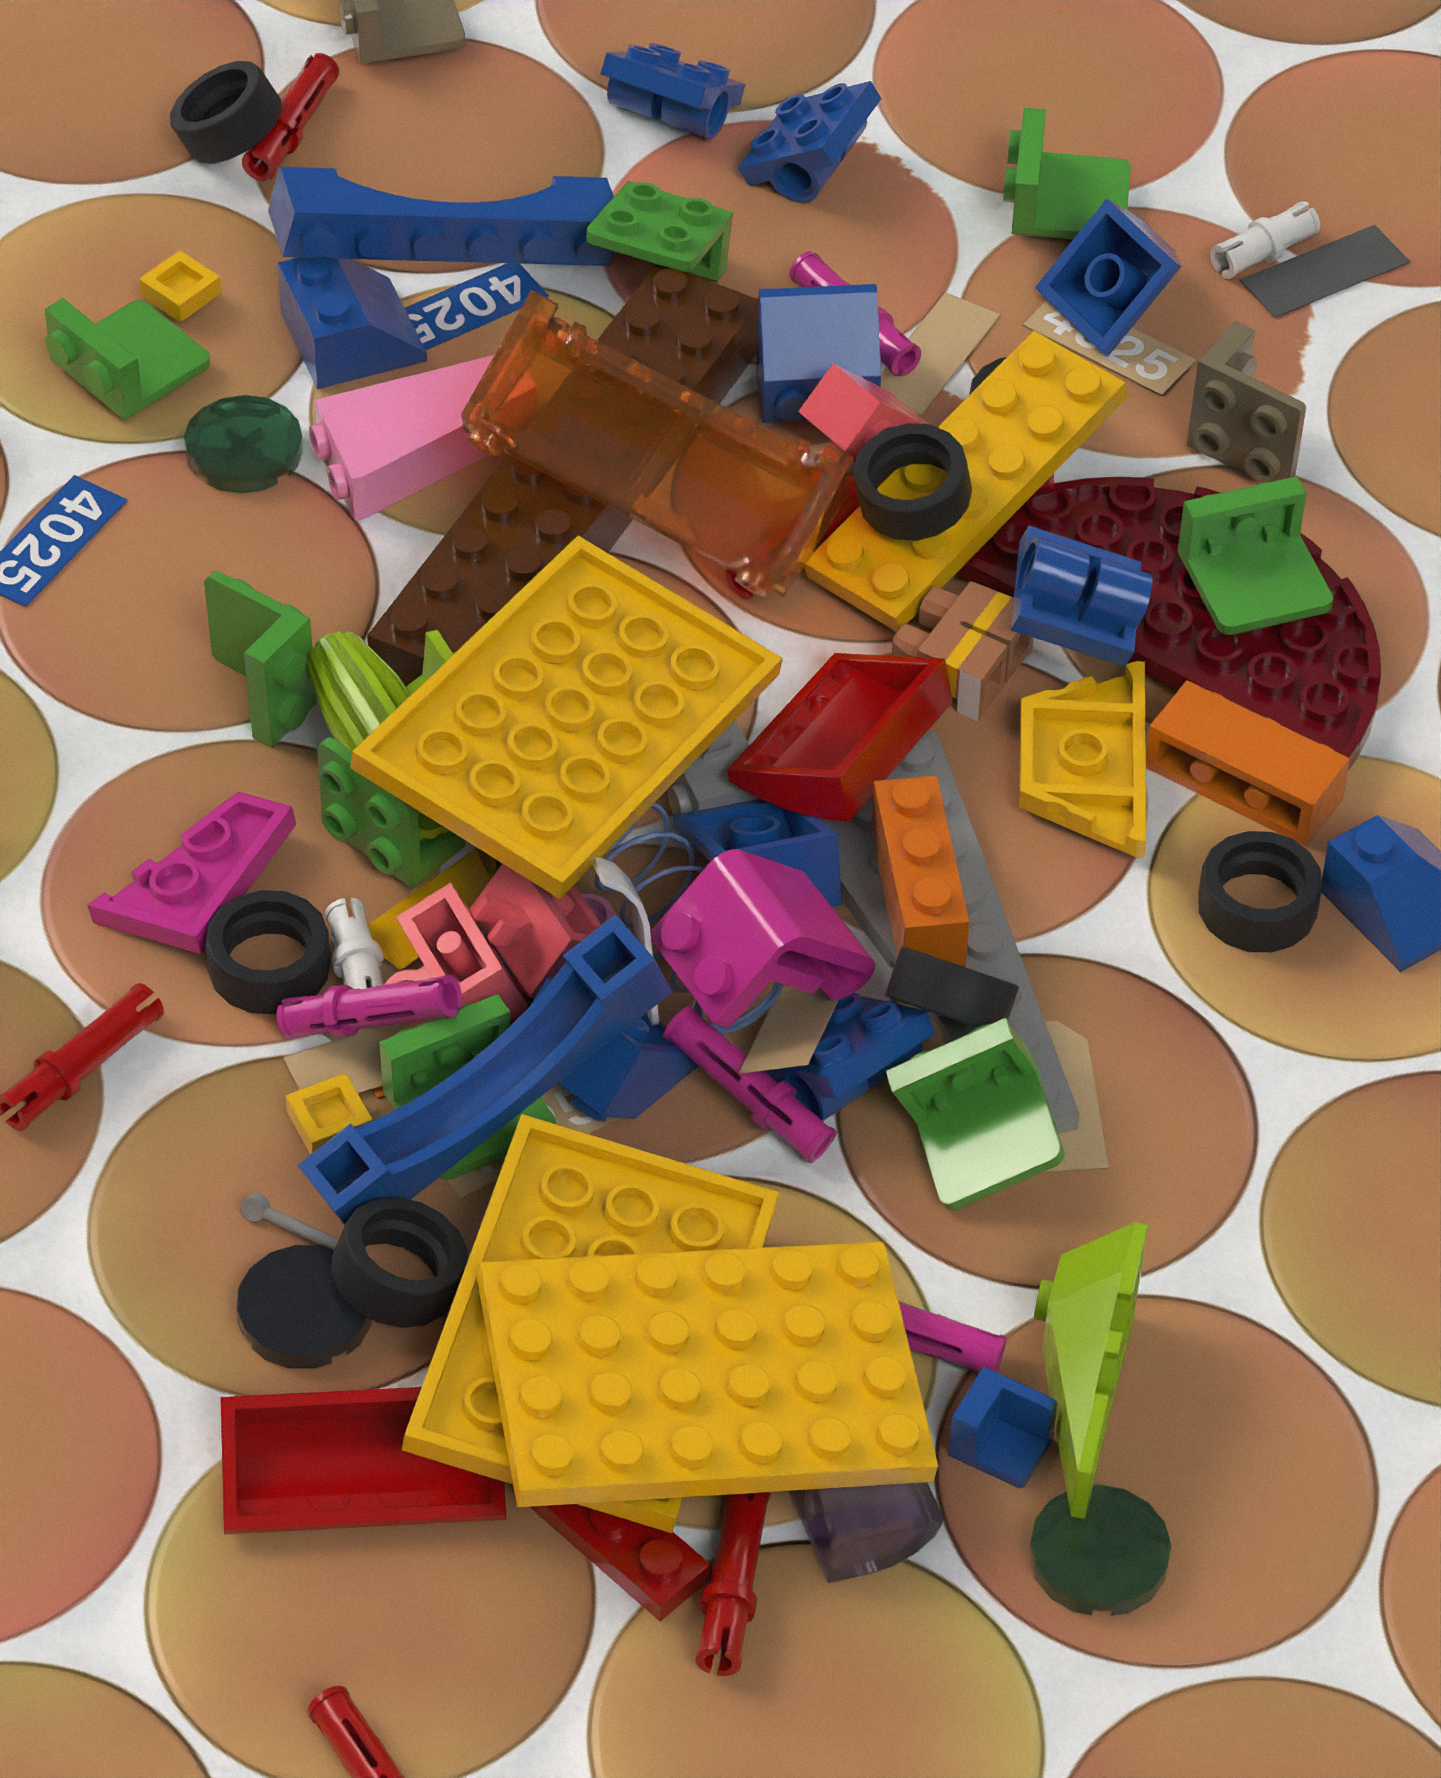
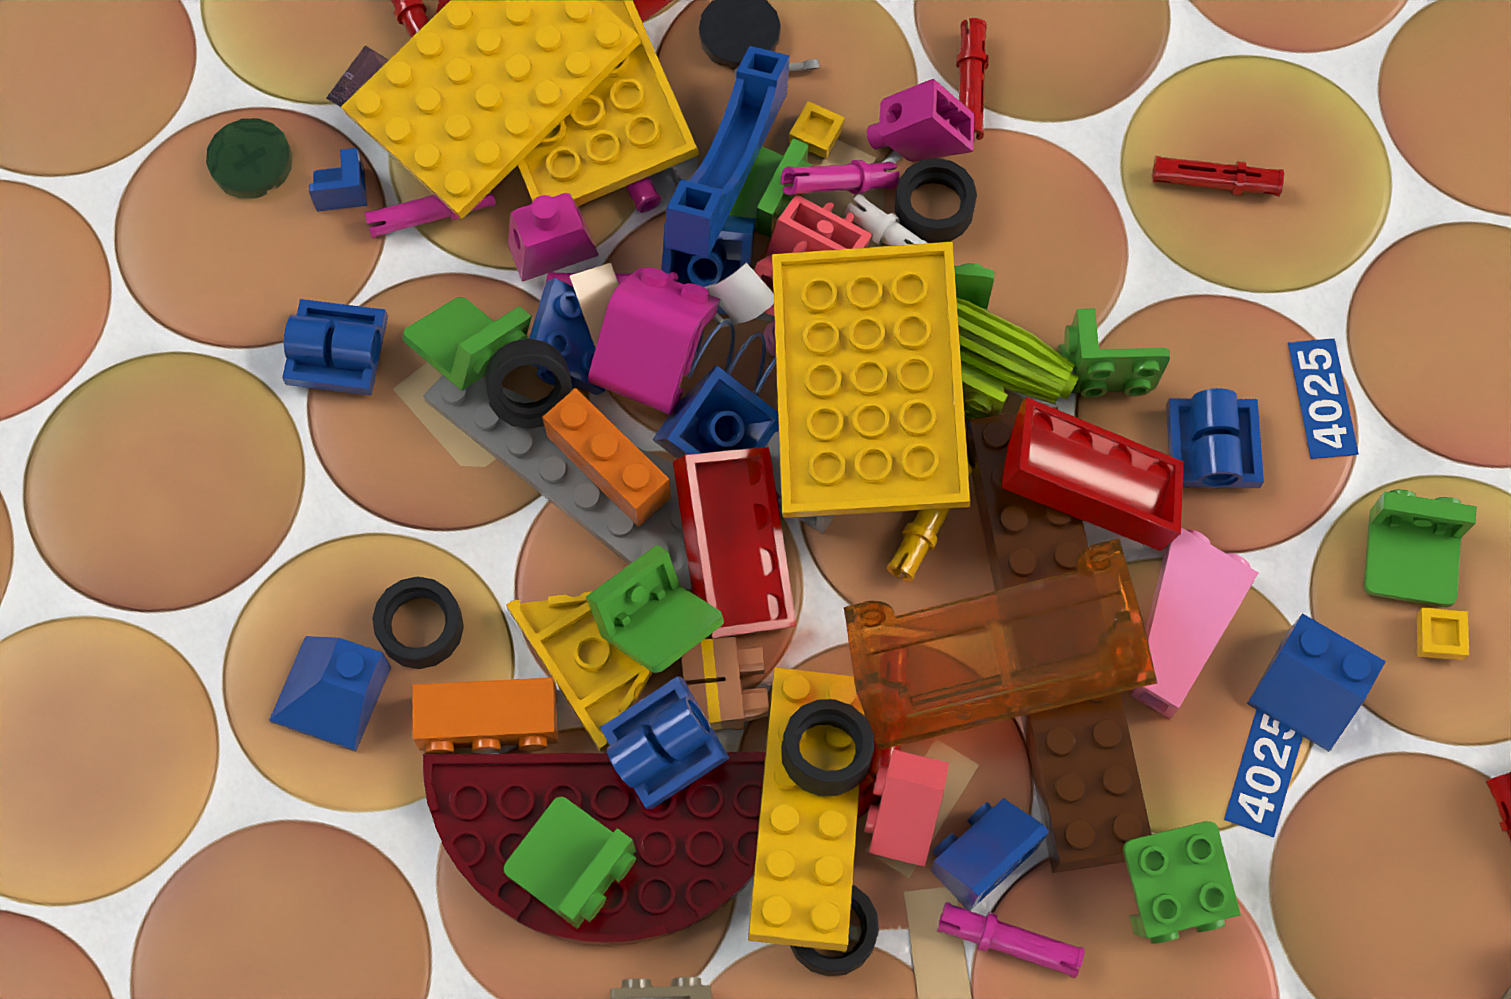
camera: 145 degrees right, 20 degrees up
dark pink wing [87,792,296,954] -> none
clear green tile [184,395,303,493] -> none
blue arch [268,167,615,266] -> none
black tyre [331,1197,468,1328] -> none
lime wedge [1034,1222,1148,1519] -> none
none -> blue plate [282,299,388,396]
none -> dark pink torso [508,193,599,282]
none -> bright green bracket [586,545,724,673]
none -> dark pink torso [867,79,974,162]
none -> red slope [1001,397,1184,551]
none -> blue plate [1166,388,1264,488]

